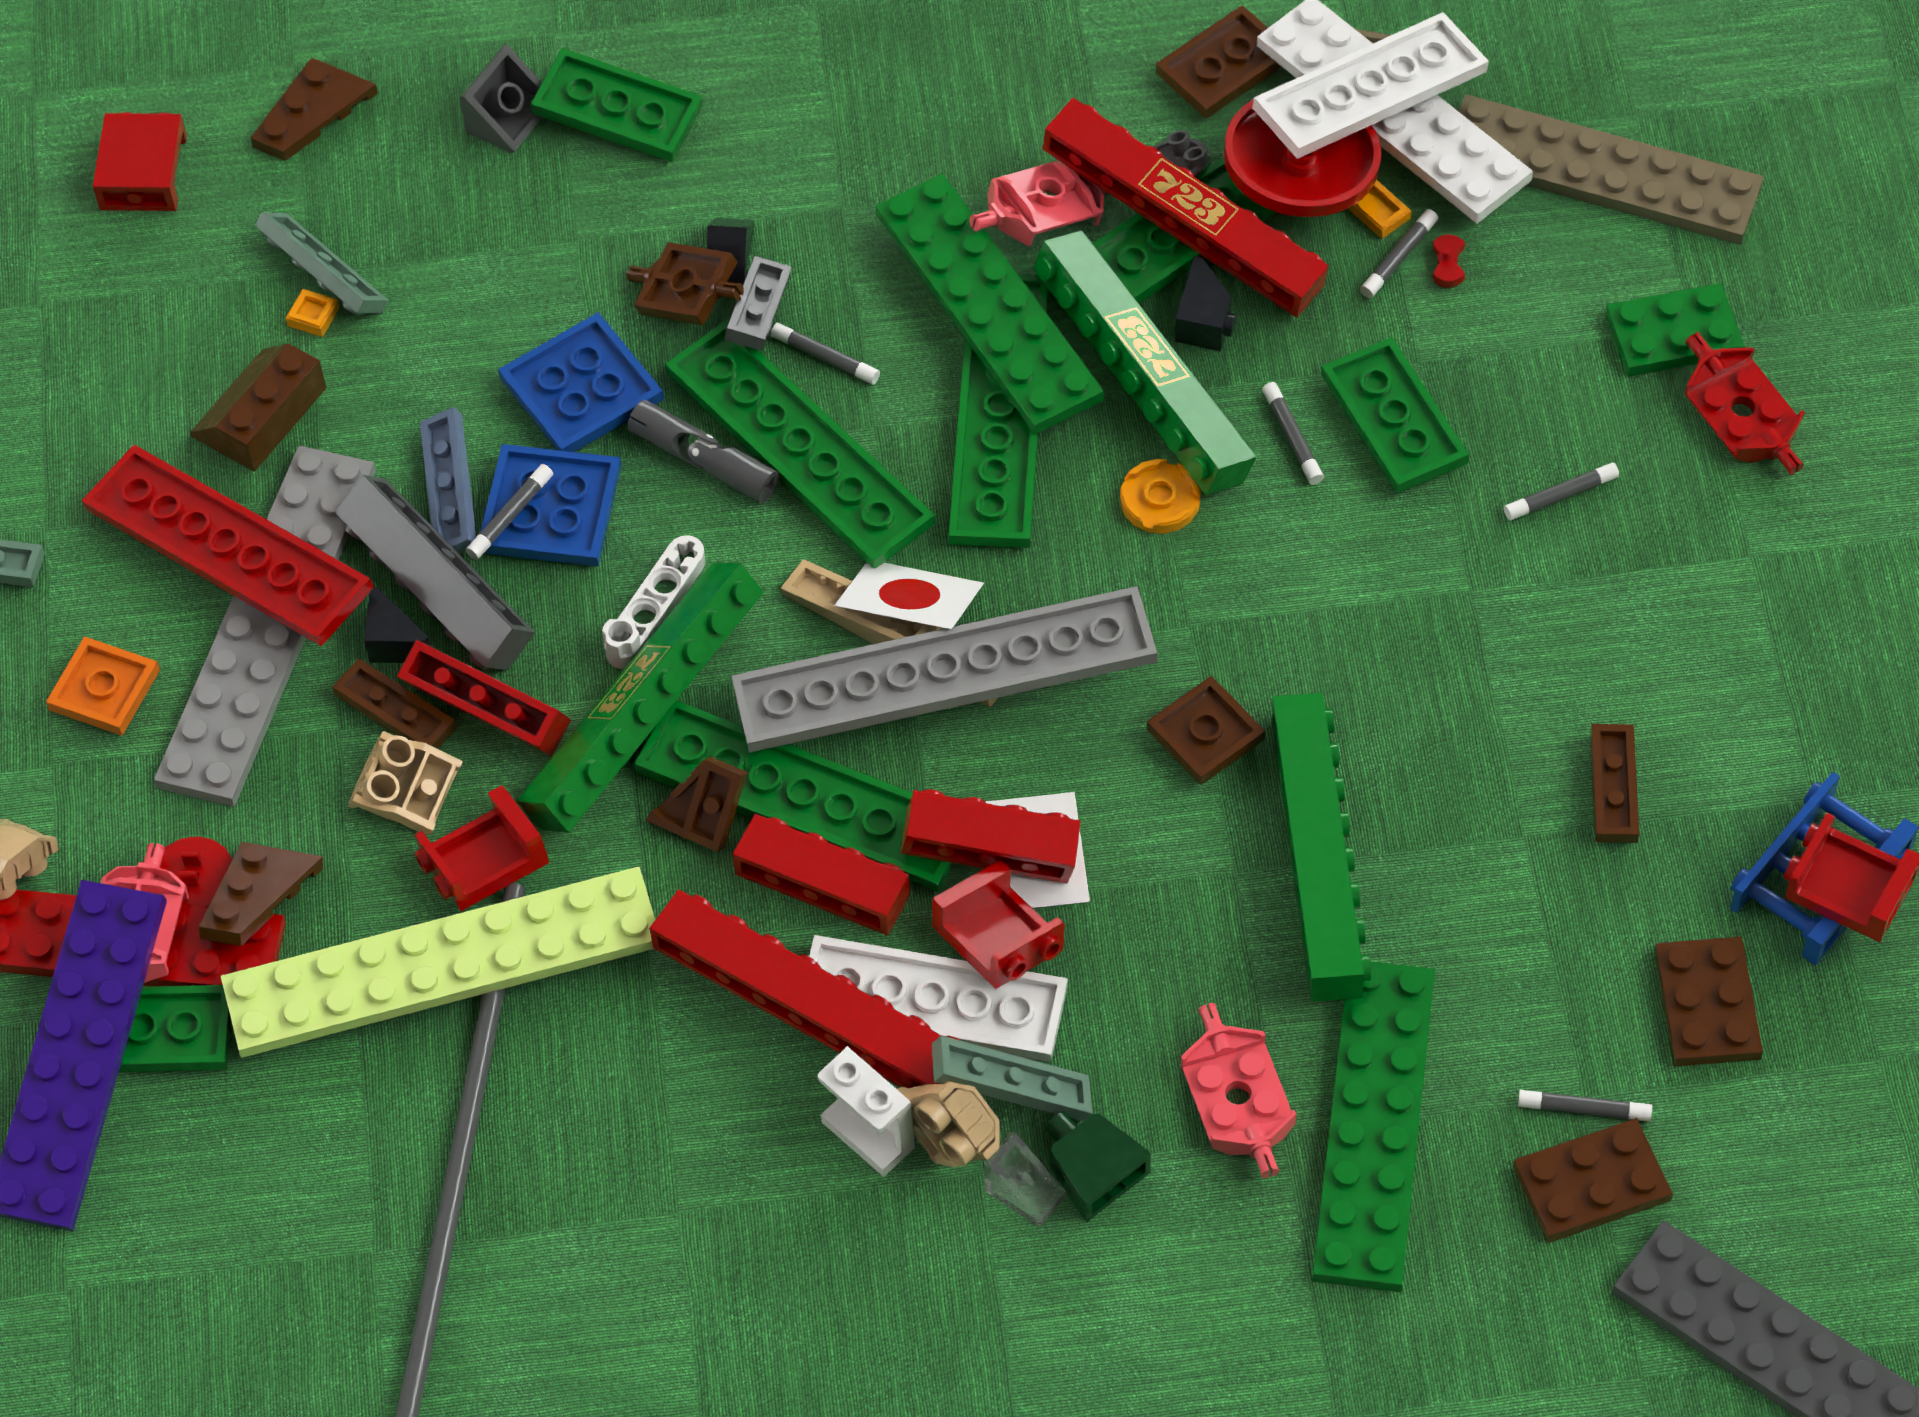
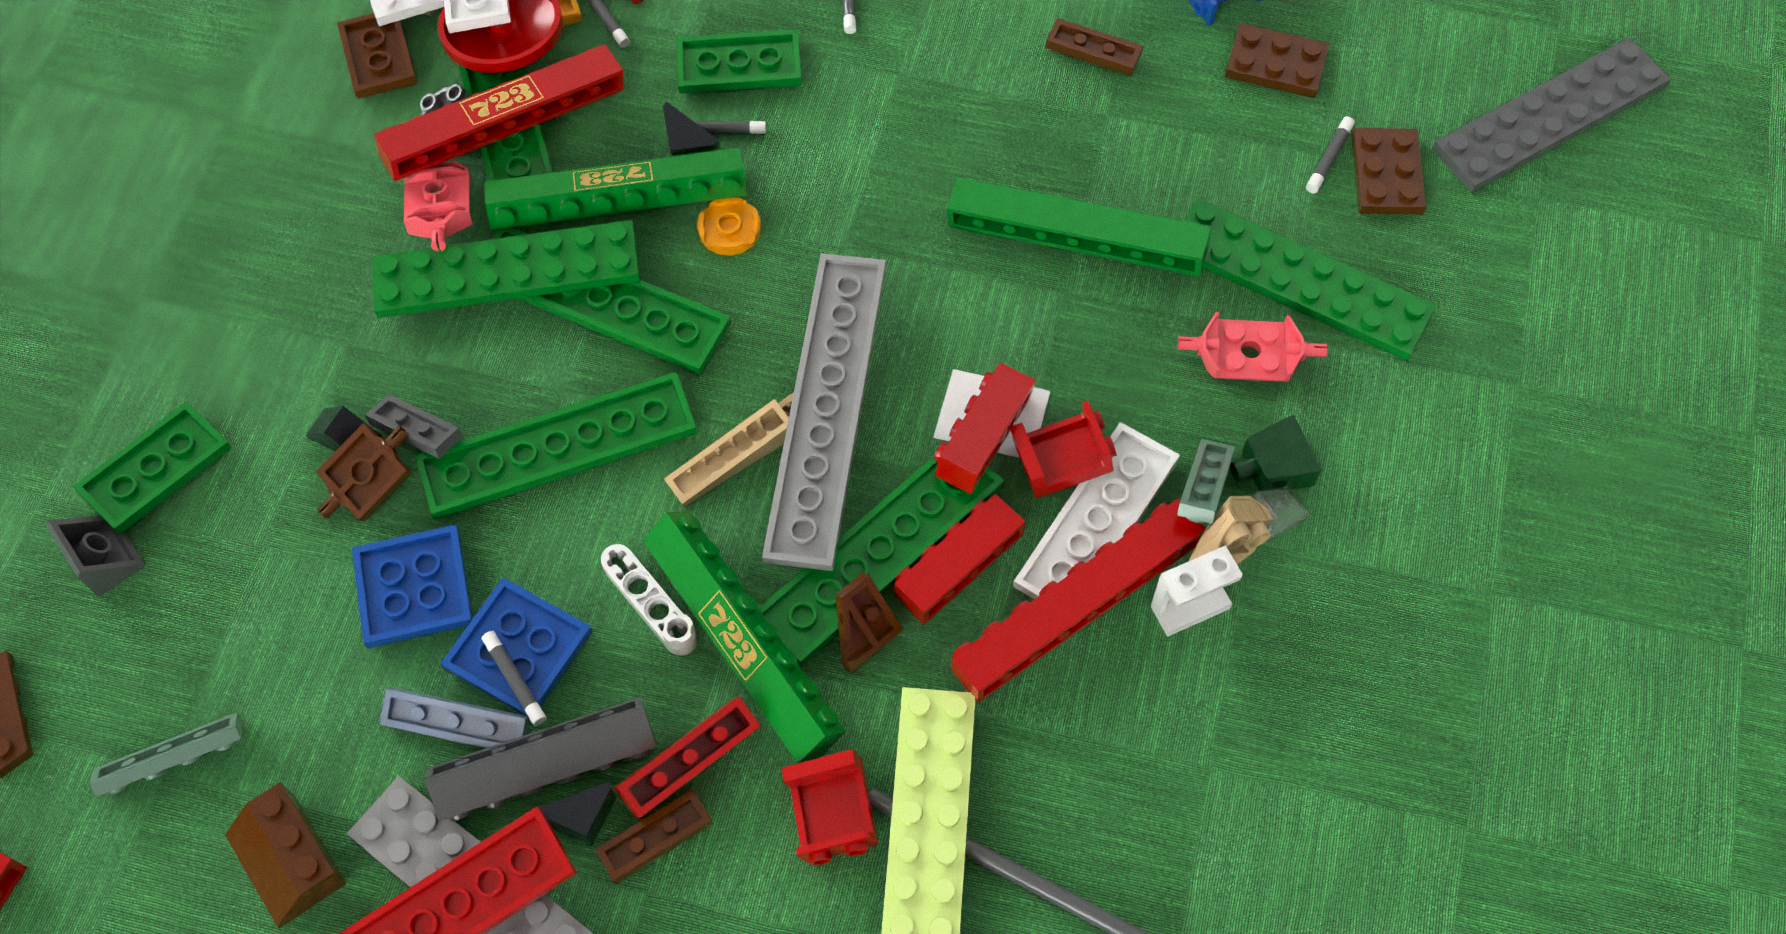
camera: 70 degrees left, 5 degrees up
light orange tile [286,289,340,337] -> none
tan slope [348,731,463,834] -> none
dark grey piece [627,400,780,503] -> none
dark grey bar [771,323,880,385] -> none
white sticker [834,563,984,630] -> none
reddish brown plate [1147,676,1266,785] -> none
black slope [1175,256,1237,351] -> none
none -> black slope [663,101,719,155]

